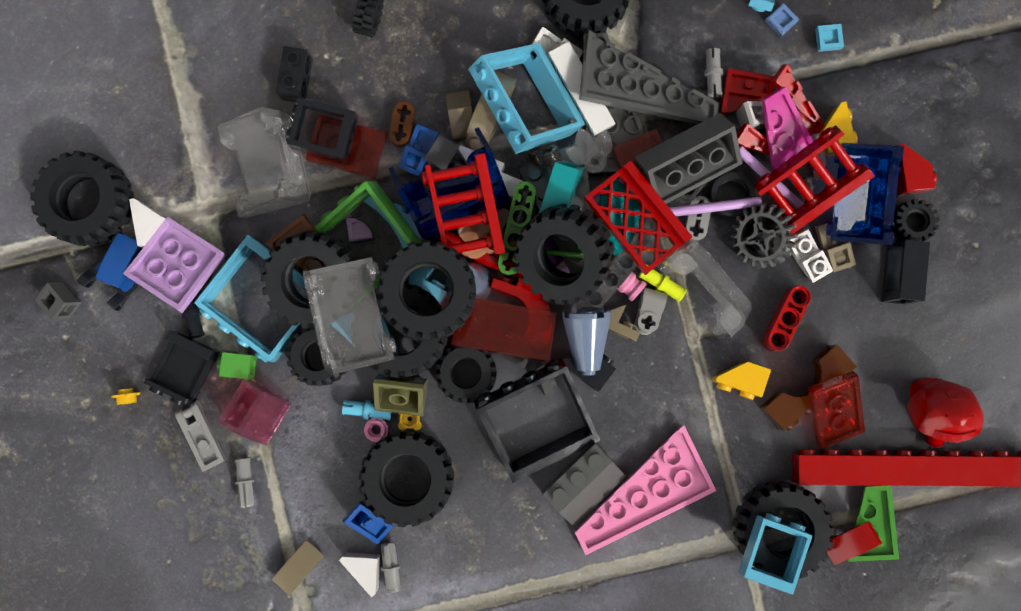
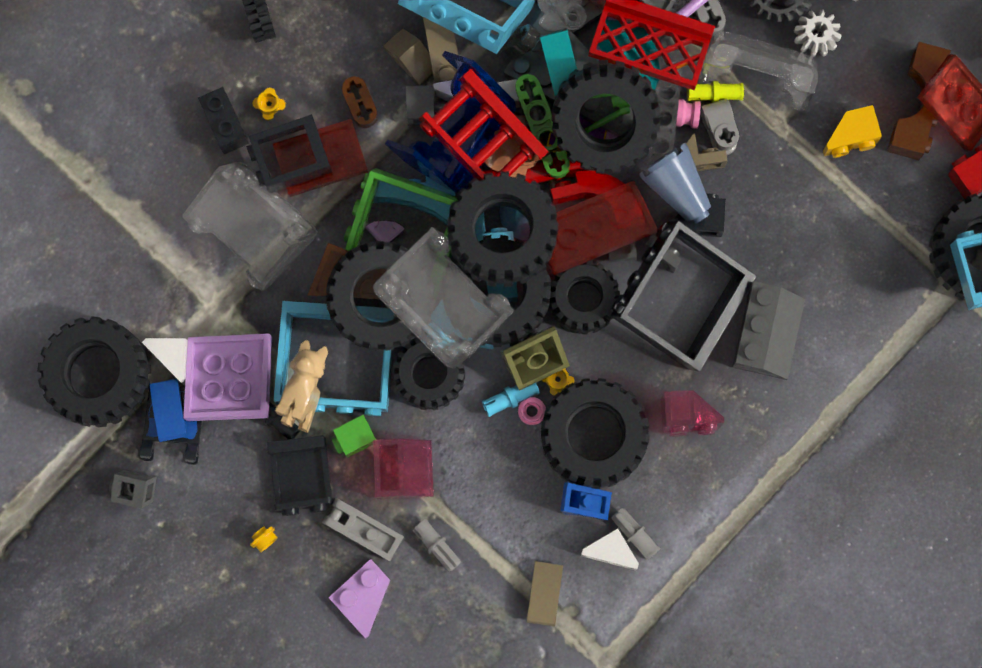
camera: 30 degrees left, 5 degrees down
blue slope [398,124,440,177] -> none
bright pink wing [574,424,716,555] -> none
red beam [762,286,811,351] -> none
none -> yellow plate [253,88,286,120]
none -> tan animal [276,340,328,433]
none -> lavender wing [329,559,390,639]
none -> clear pink slope [661,390,724,437]
none -> white gear [794,10,841,57]

